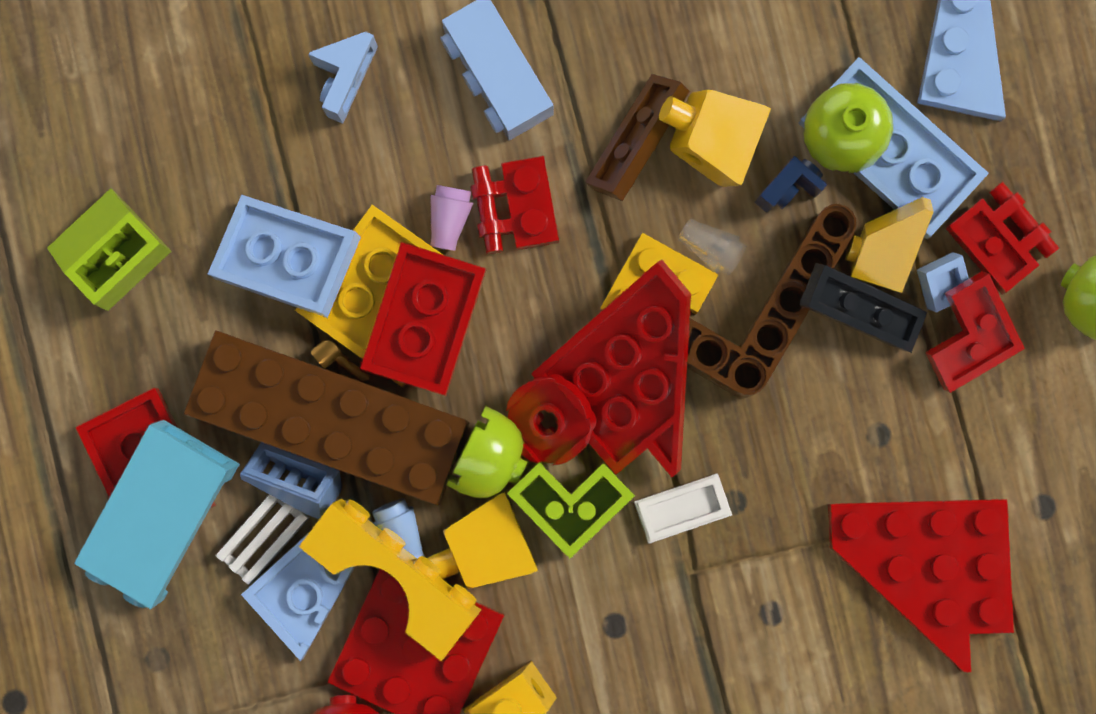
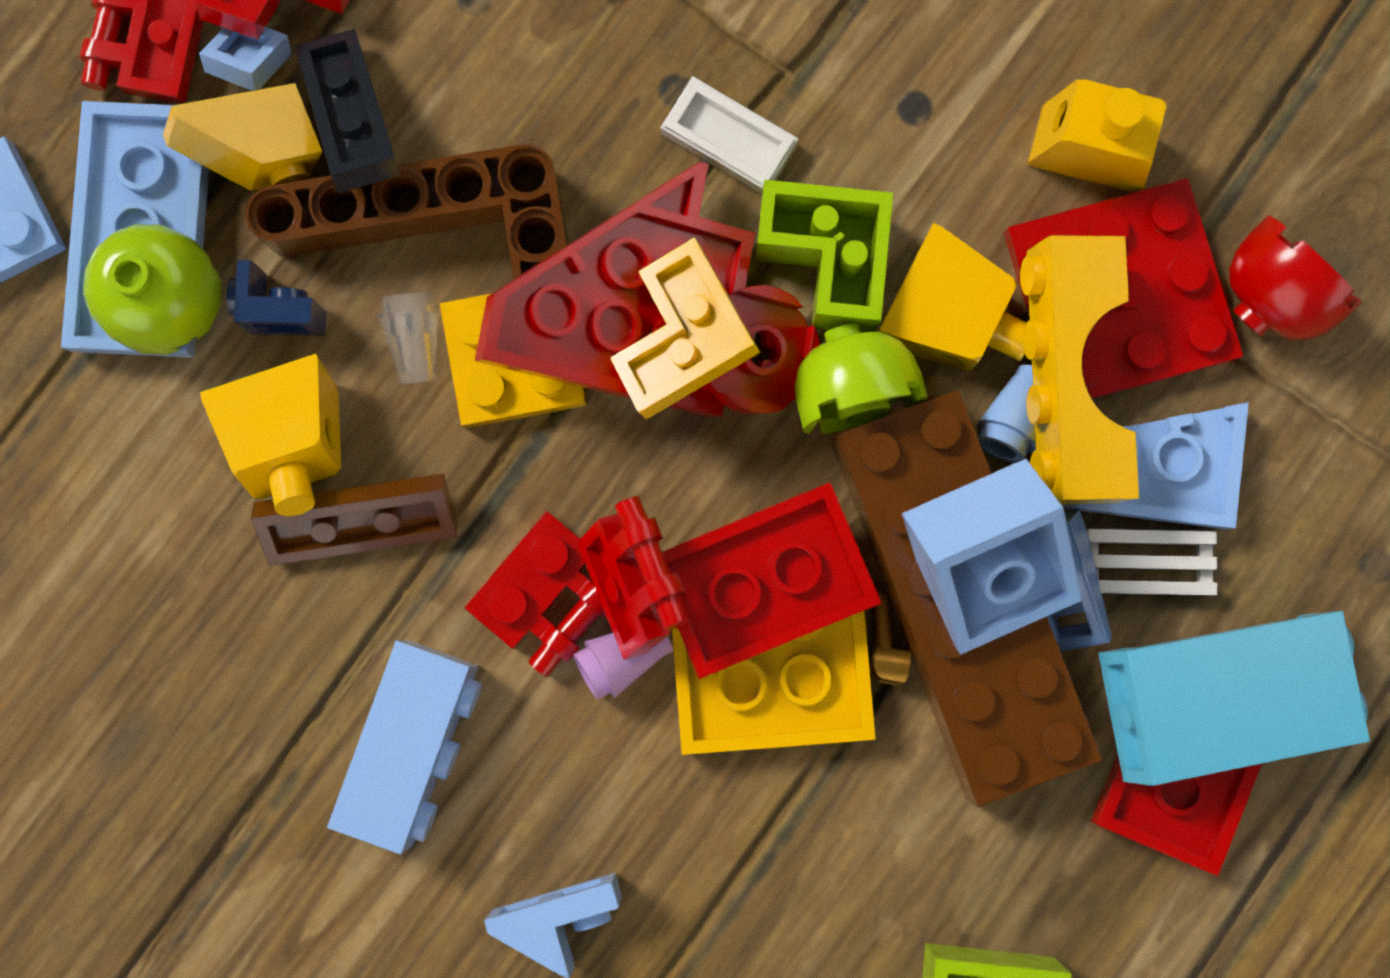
camera: 125 degrees left, 0 degrees up
light blue plate [208,195,361,318] -> none
none -> red plate [577,496,690,660]
none -> yellow plate [610,237,760,420]
none -> light blue slope [902,459,1082,655]

